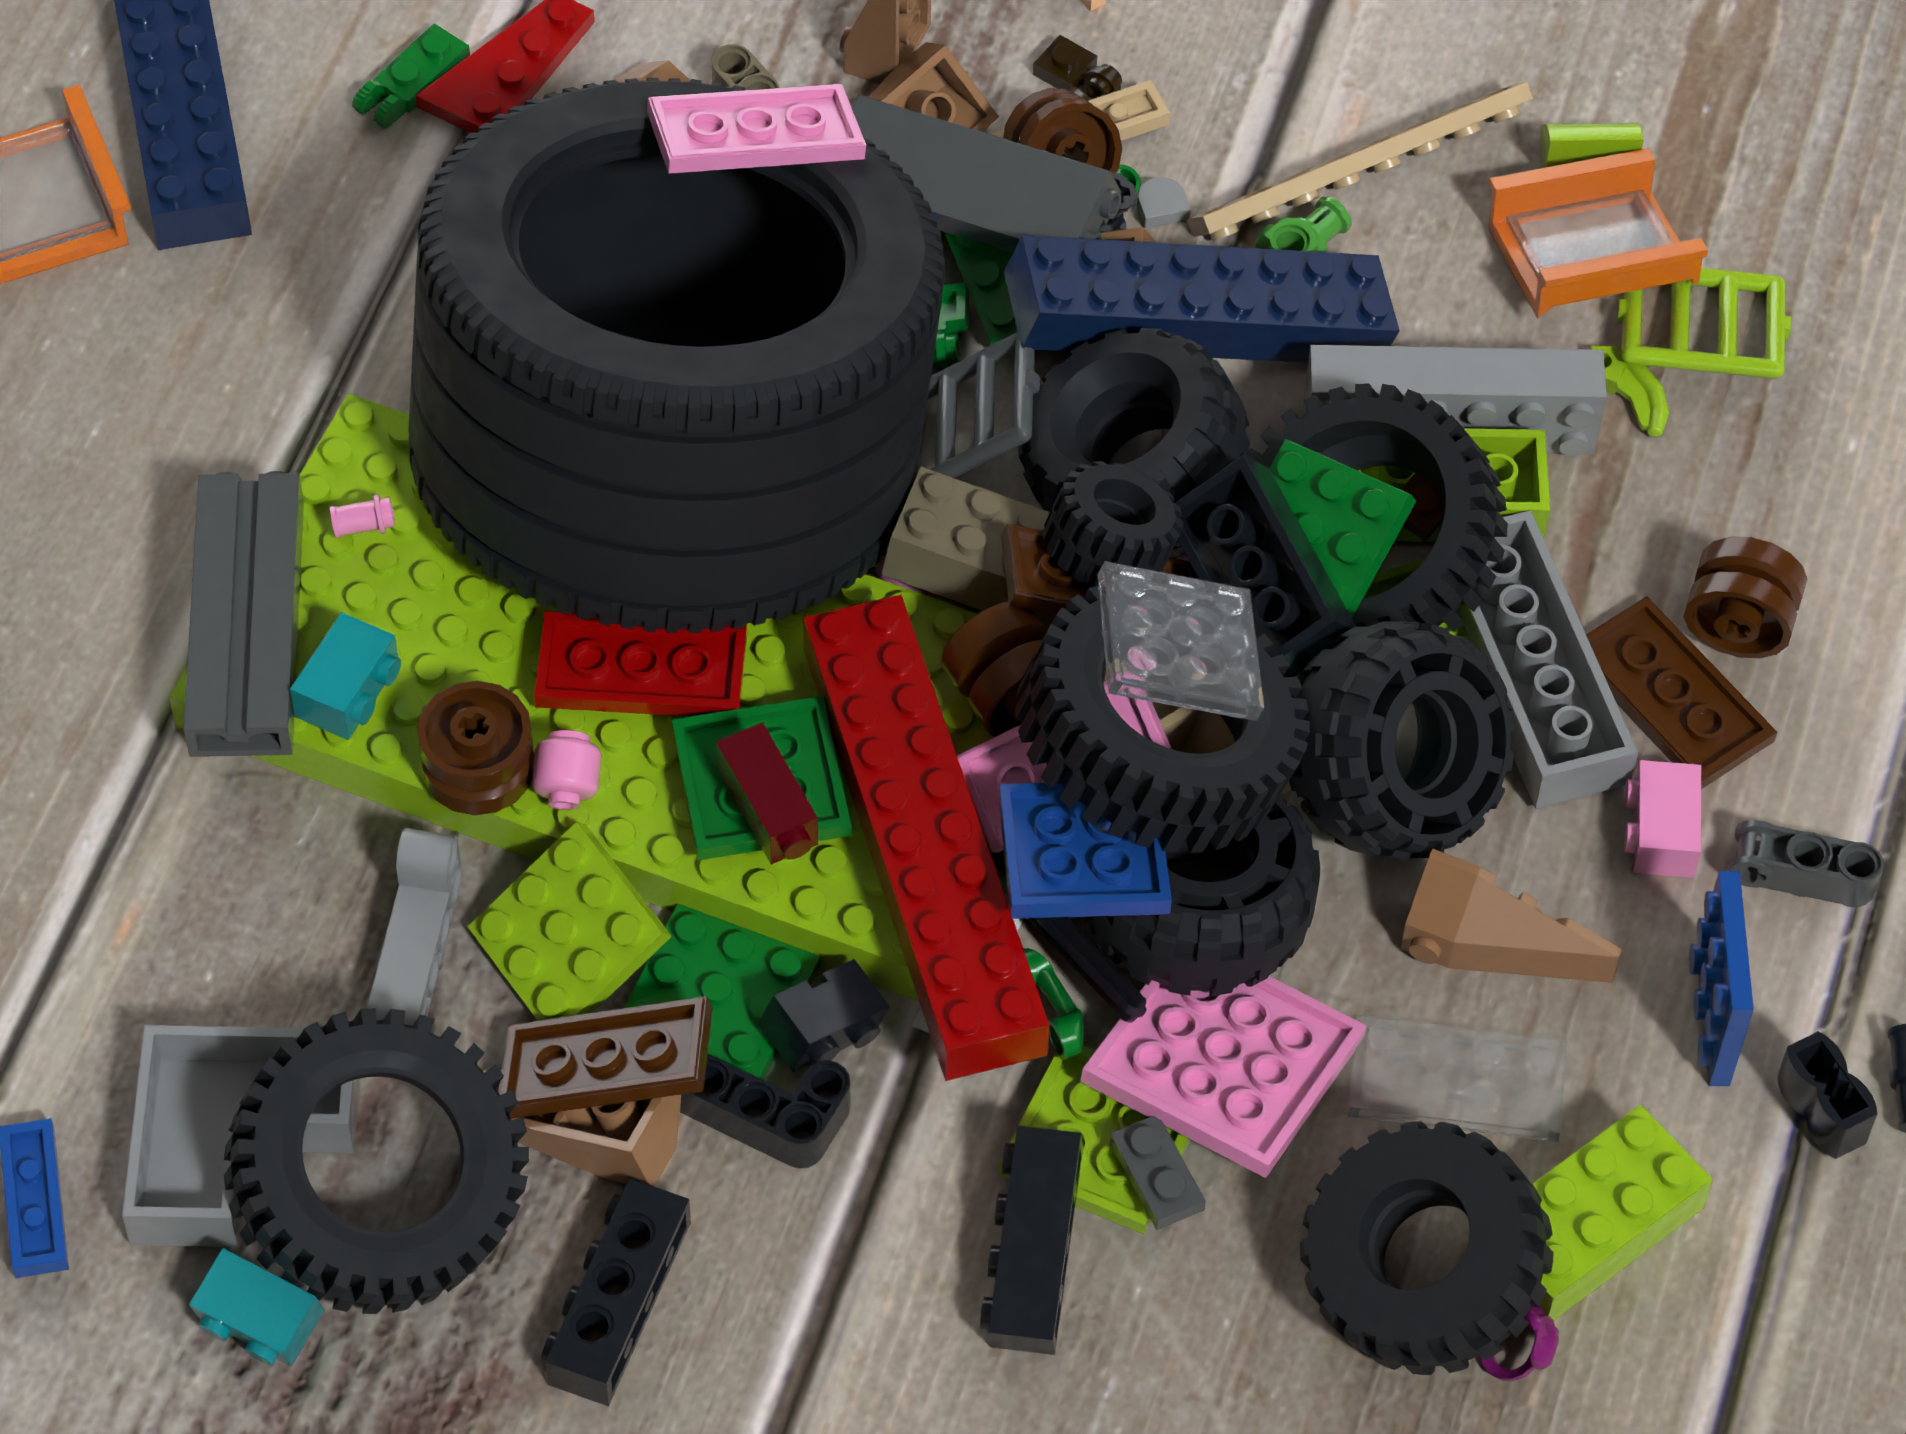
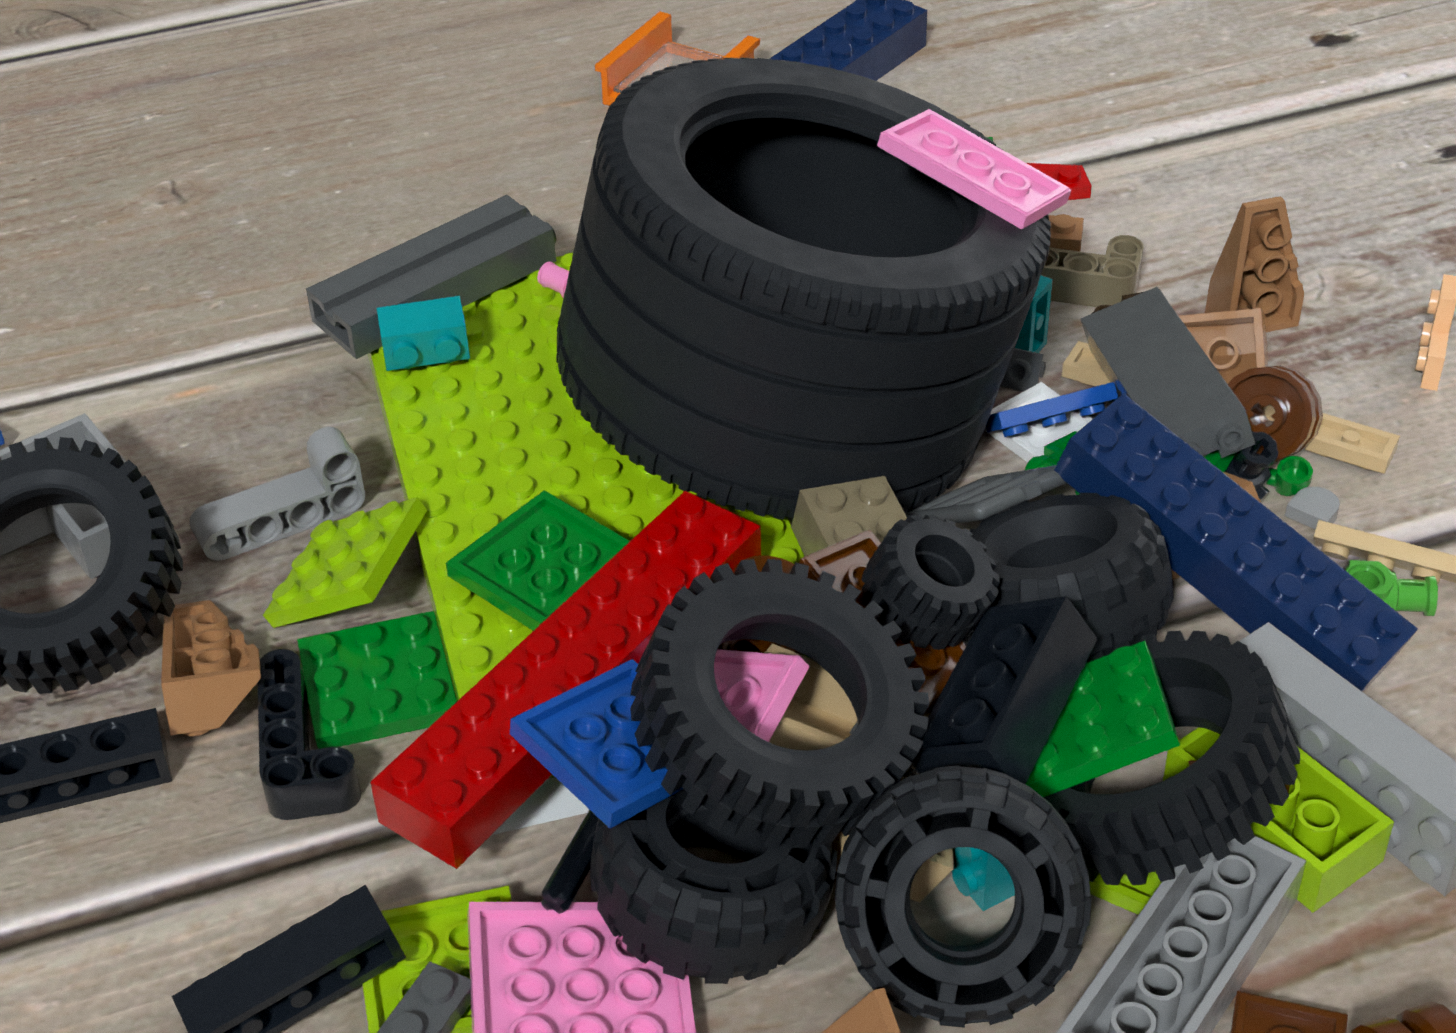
camera: 55 degrees right, 15 degrees down
reddish brown wheel [417,681,534,816] -> none
reddish brown tile [498,996,713,1118] -> none
bright pink head [532,730,601,810] -> none
red plate [534,611,748,717] -> none
dark red brick [716,722,818,865] -> none
black brick [758,959,890,1072] -> none
green bar [1023,948,1084,1060] -> none
dark brown plate [1033,35,1122,99] -> none
clear plate [1097,561,1264,721] -> none

